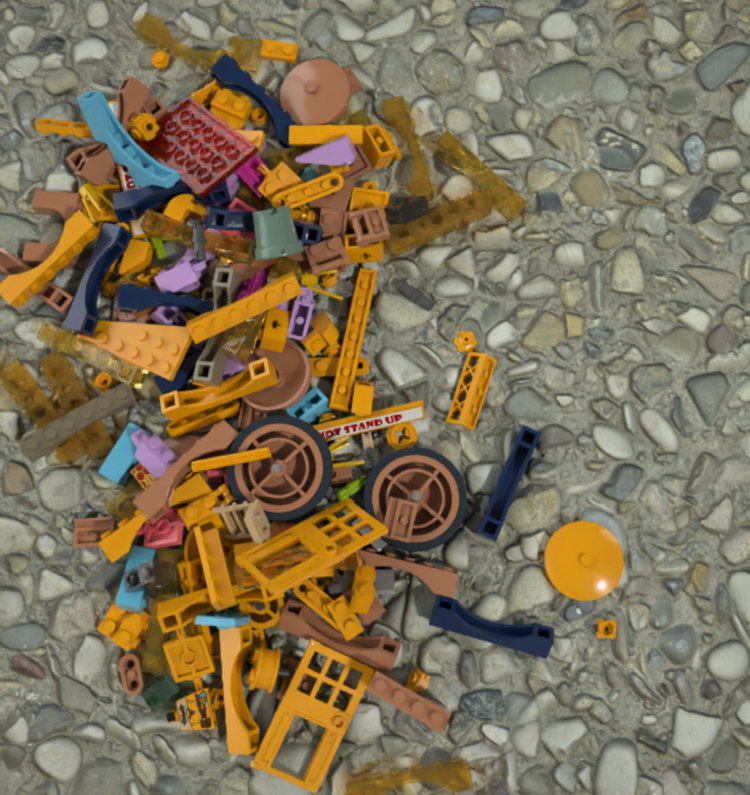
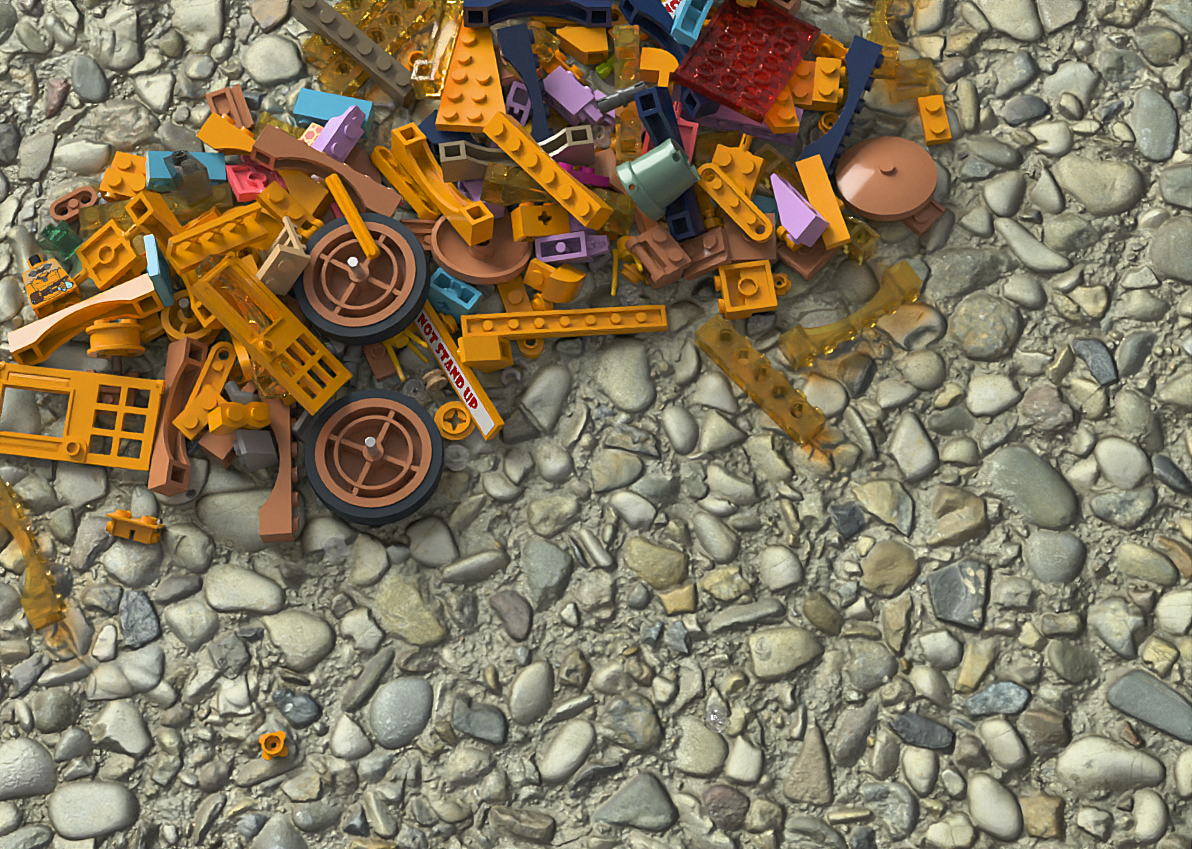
camera: 75 degrees right, 10 degrees down
dark pink plate [234,152,271,199] -> none
lime axle [336,475,367,501] -> none
light orange brick [345,233,385,264] -> none
nougat plate [348,206,390,248] -> none
light orange brick [360,124,402,170] -> none
nougat arch [367,668,451,733] -> none
nougat plate [382,496,419,543] -> none
clear smoke slope [384,195,430,225] -> none
dark grey pin [398,281,435,312] -> none
dark blue arch [429,594,554,659] -> none
clear yellow arch [433,130,528,223] -> none
light orange fence [446,352,497,431] -> none
light orange plant [454,331,478,353] -> none
dark blue arch [475,425,541,542] -> none
light orange dish [543,521,624,601] -> none

